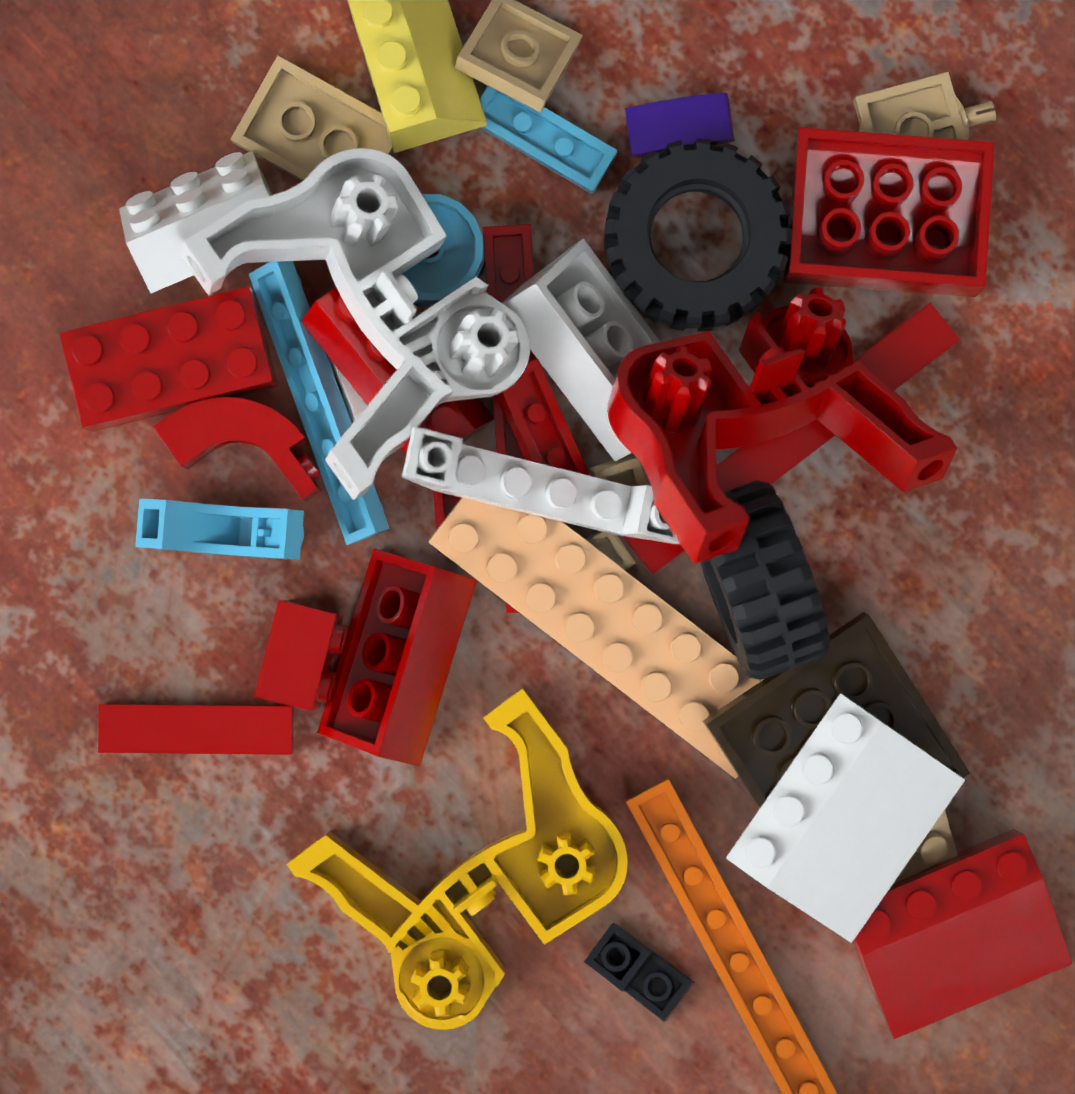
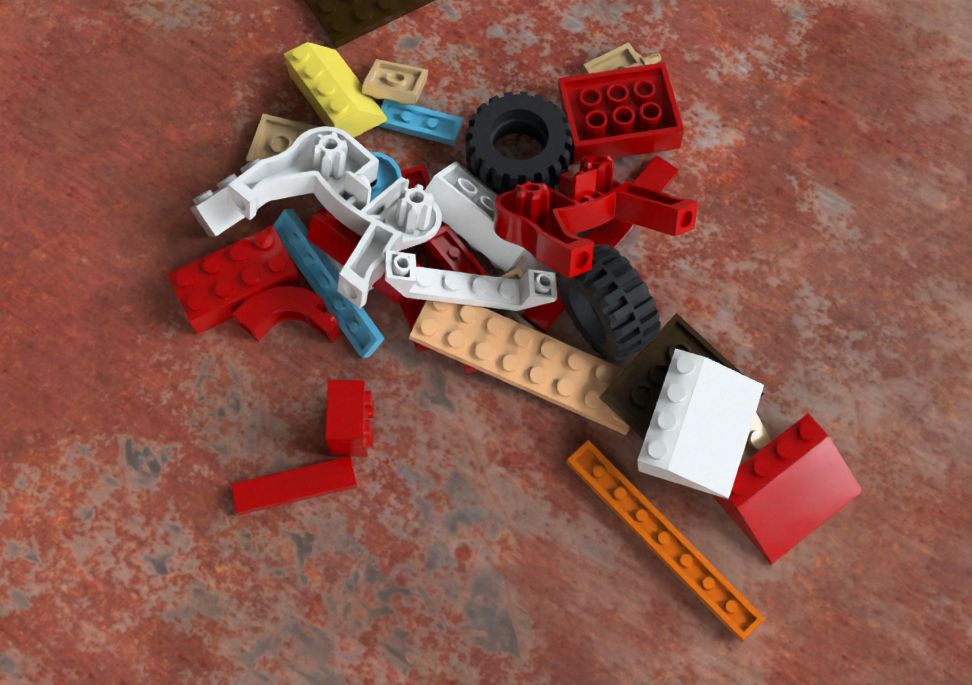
camera: 20 degrees left, 20 degrees down
medium azure arch [135,499,304,560] -> none
yellow animal [286,688,628,1030] -> none
red slope [317,549,477,766] -> none
black slope [584,923,695,1022] -> none
dark purple slope [625,92,735,158] -> none

